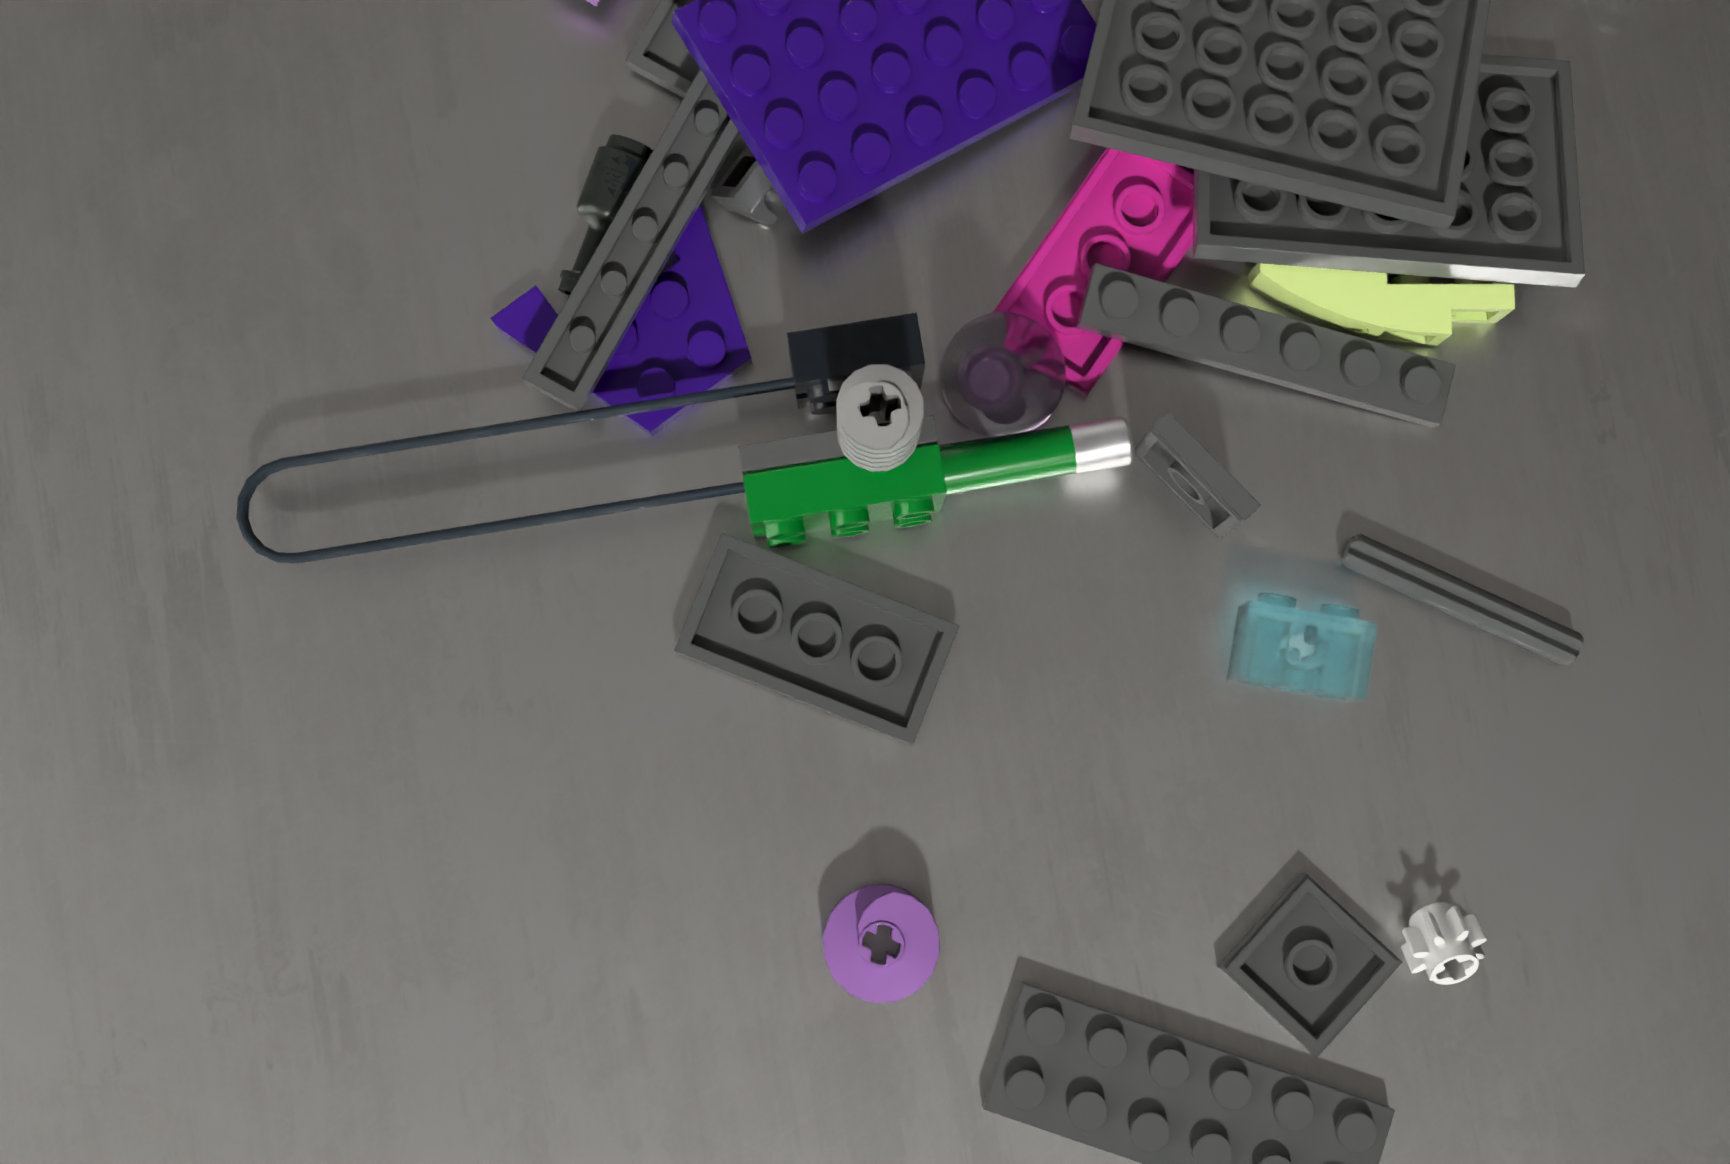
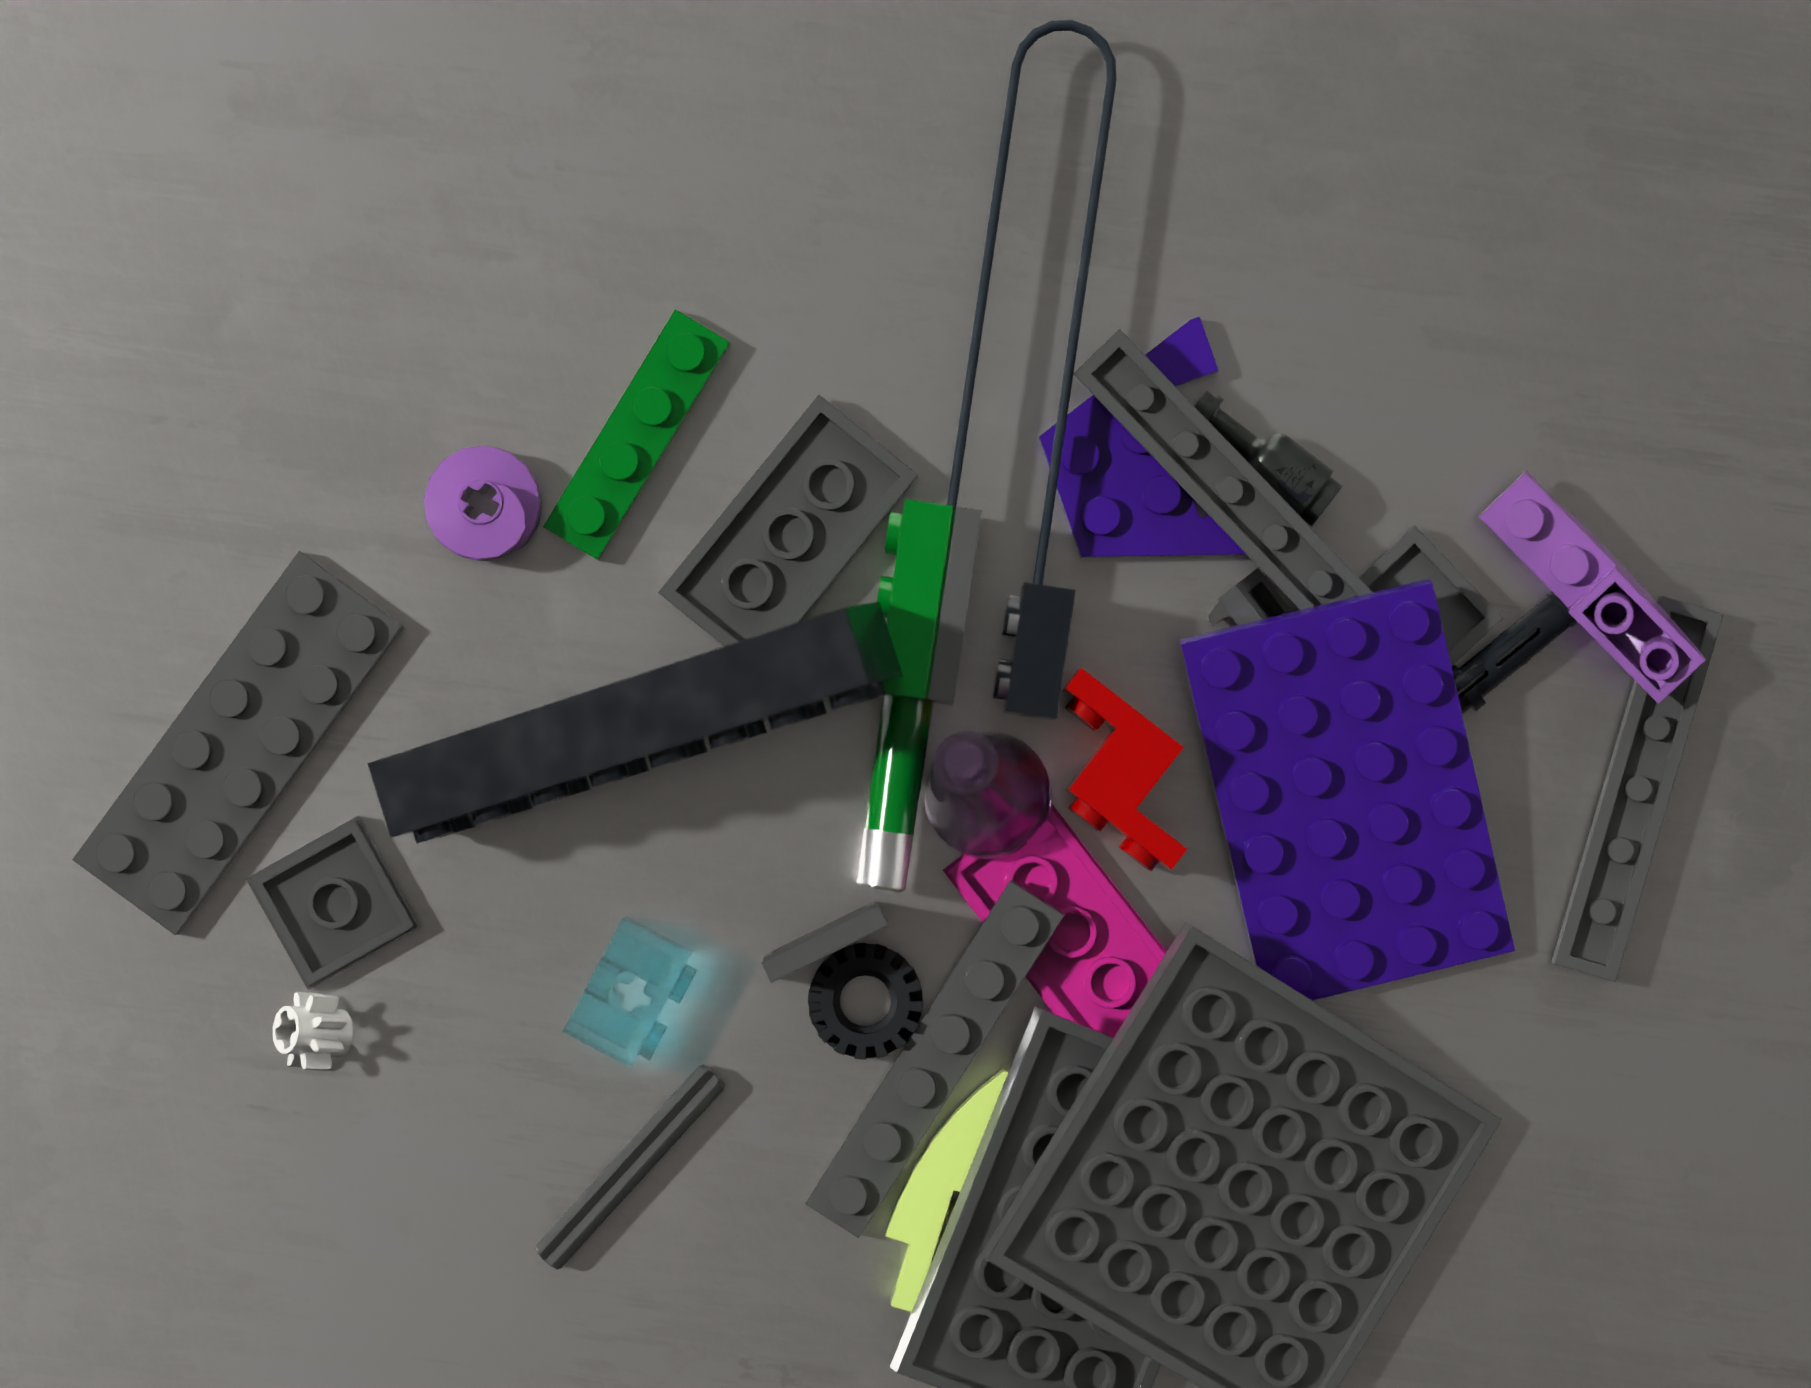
camera: 115 degrees right, 5 degrees up
light grey piece [836,364,924,472] -> none
none -> black brick [367,602,903,844]
none -> green plate [543,309,731,561]
none -> black tyre [808,943,923,1060]
none -> red bracket [1061,668,1187,871]

